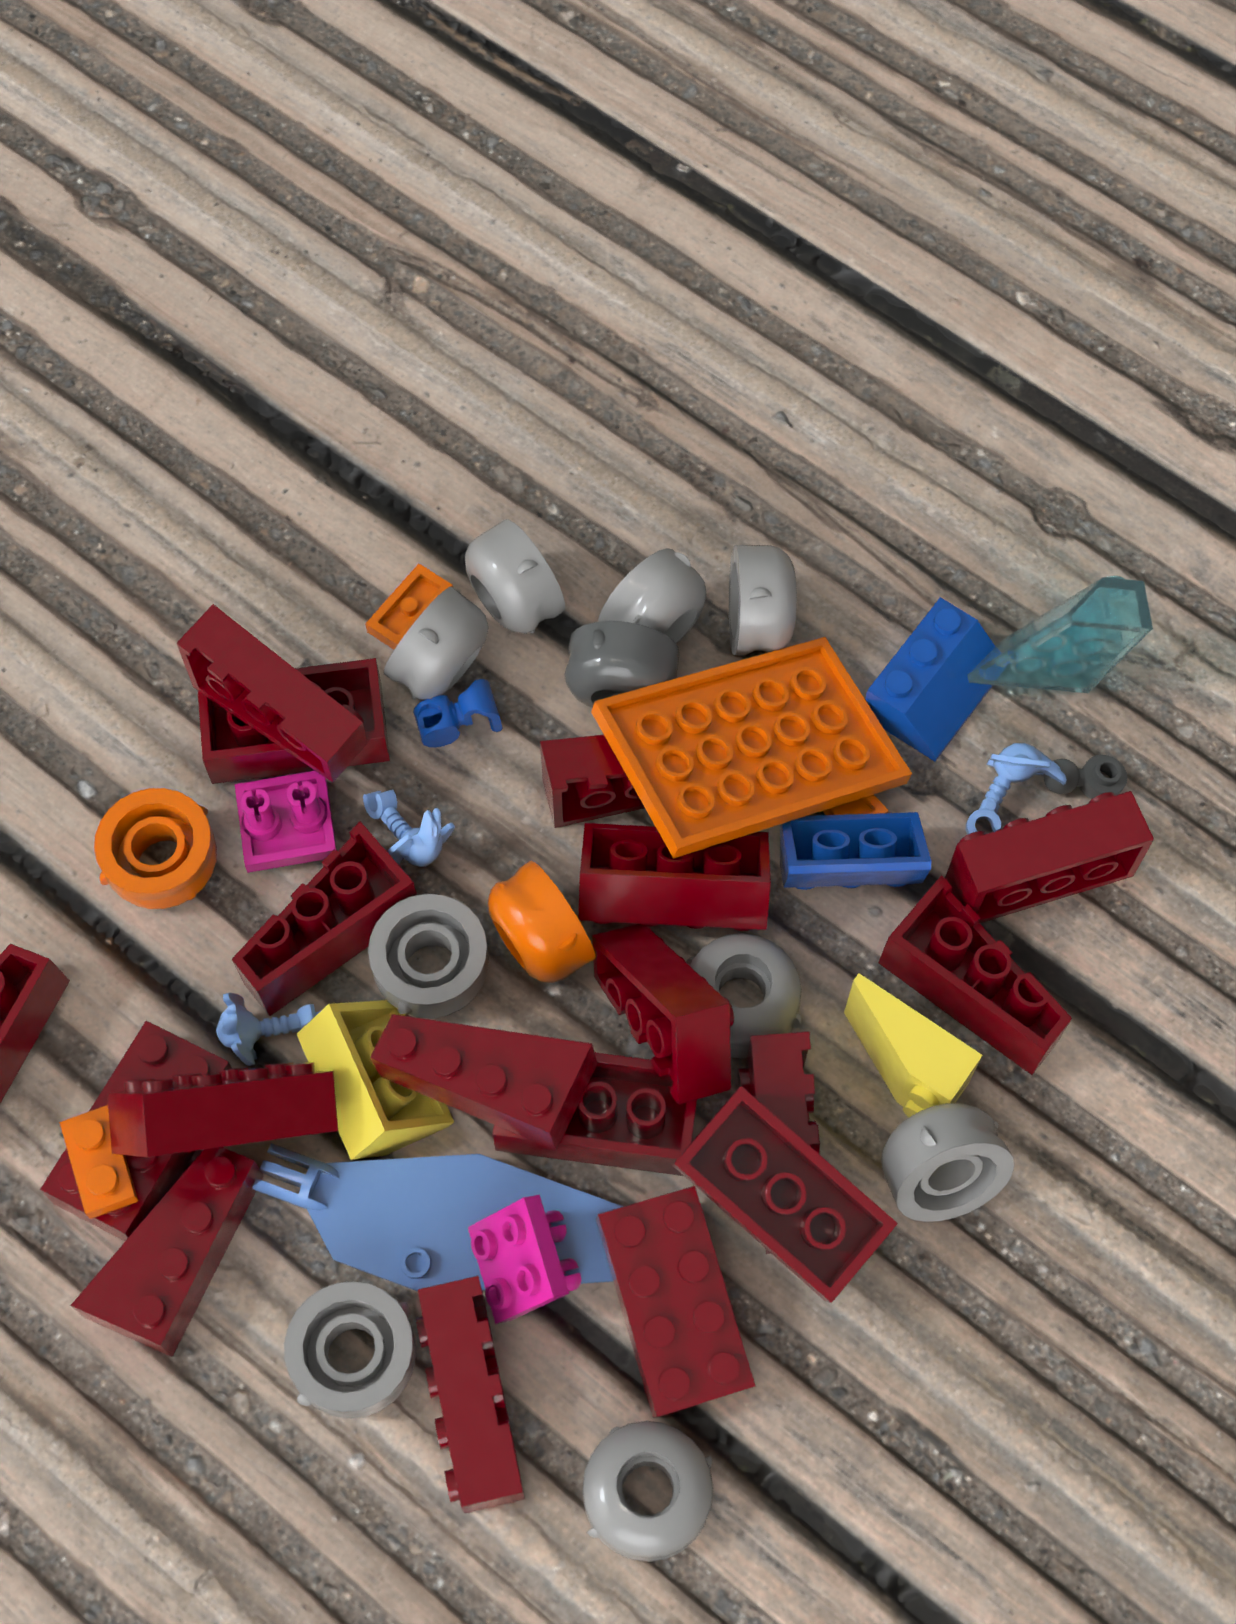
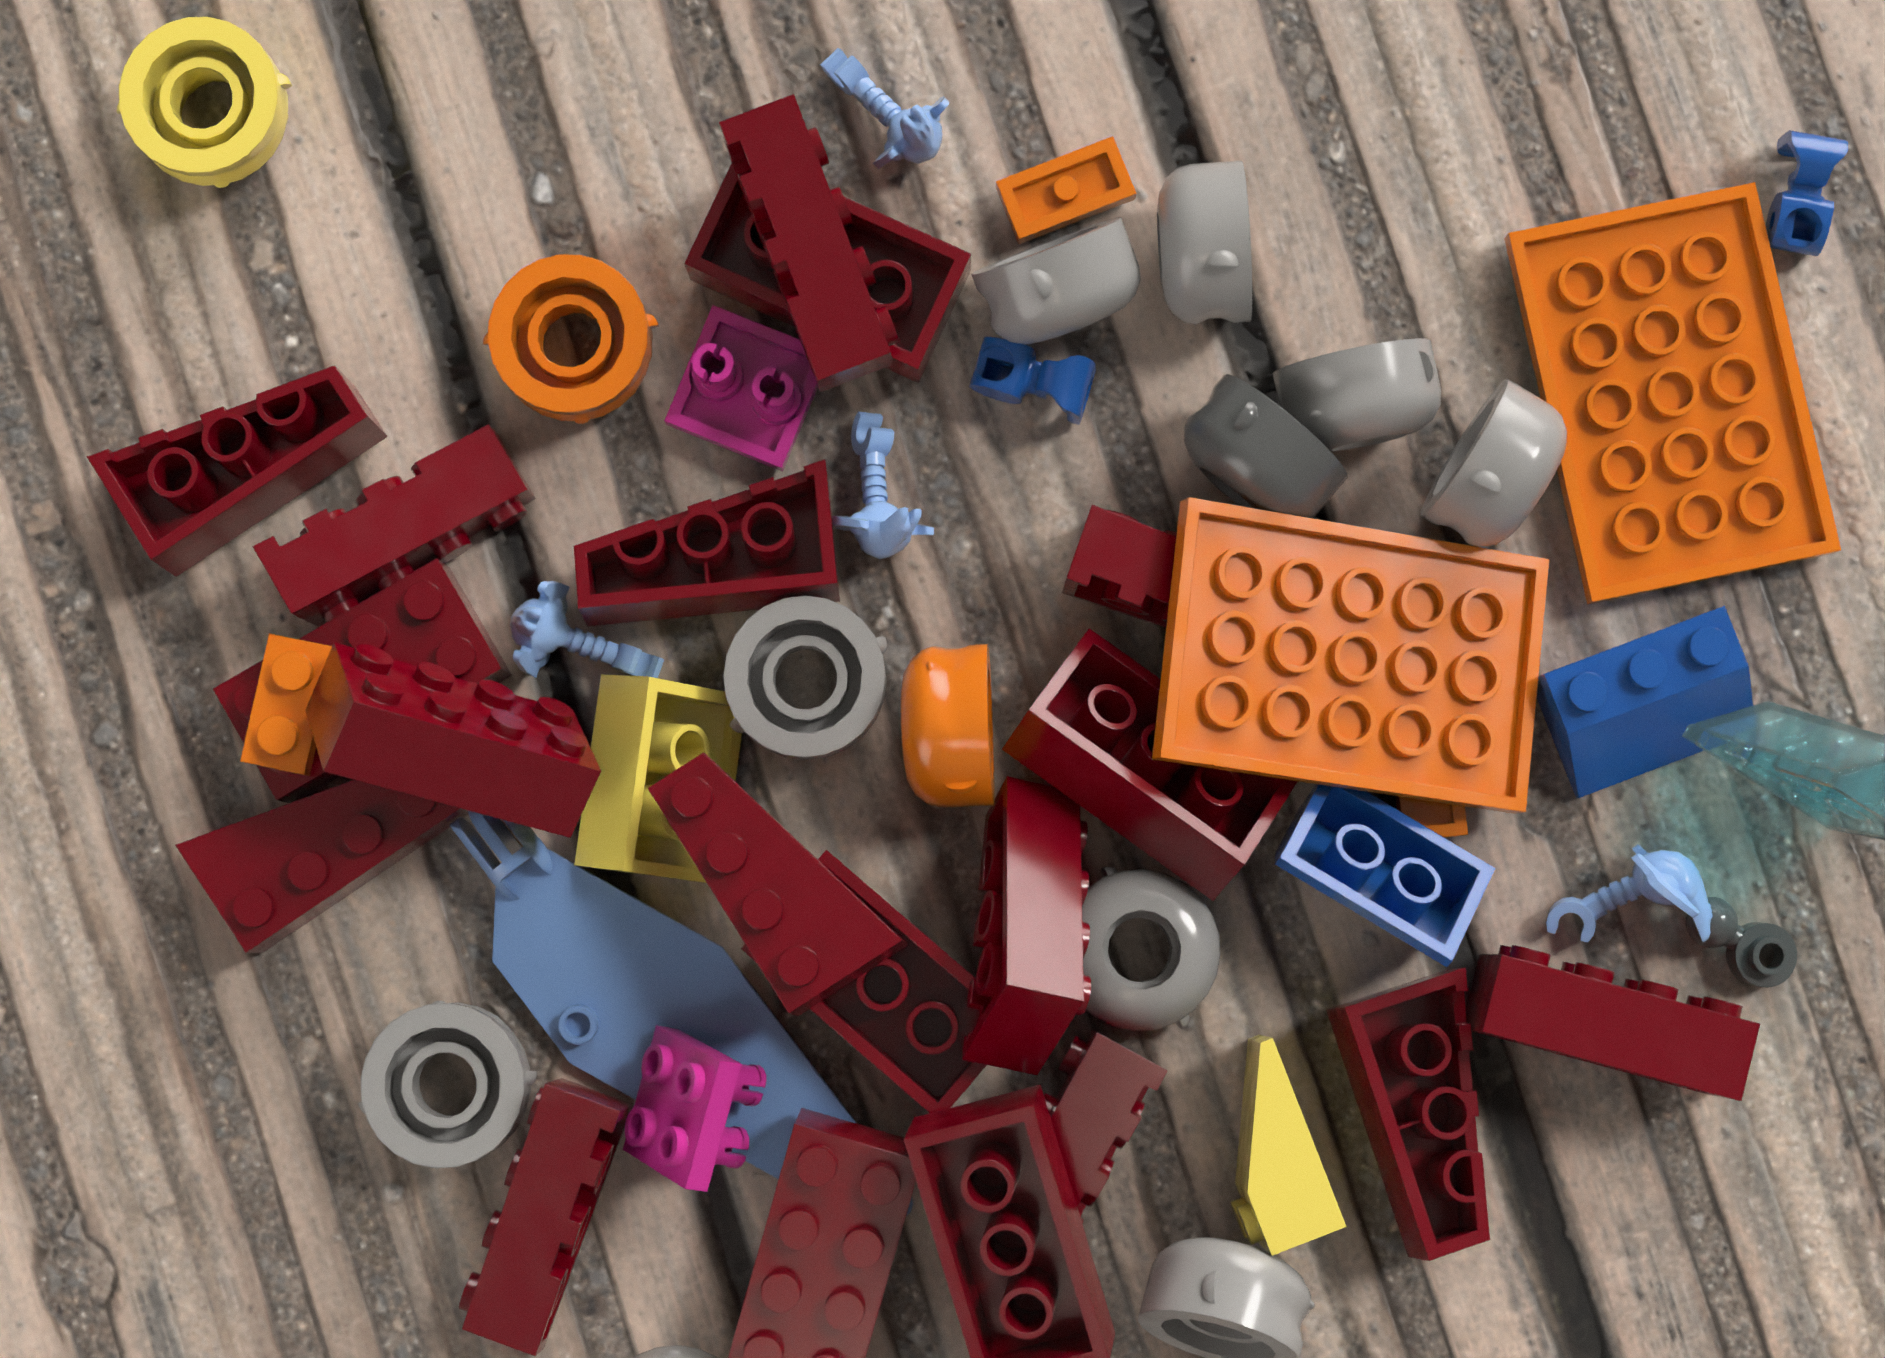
camera: 35 degrees right, 20 degrees up
none -> dark red wedge [252,424,536,627]
none -> light blue piece [820,48,949,169]
none -> orange plate [1504,182,1841,605]
none -> blue leg [1765,130,1848,256]

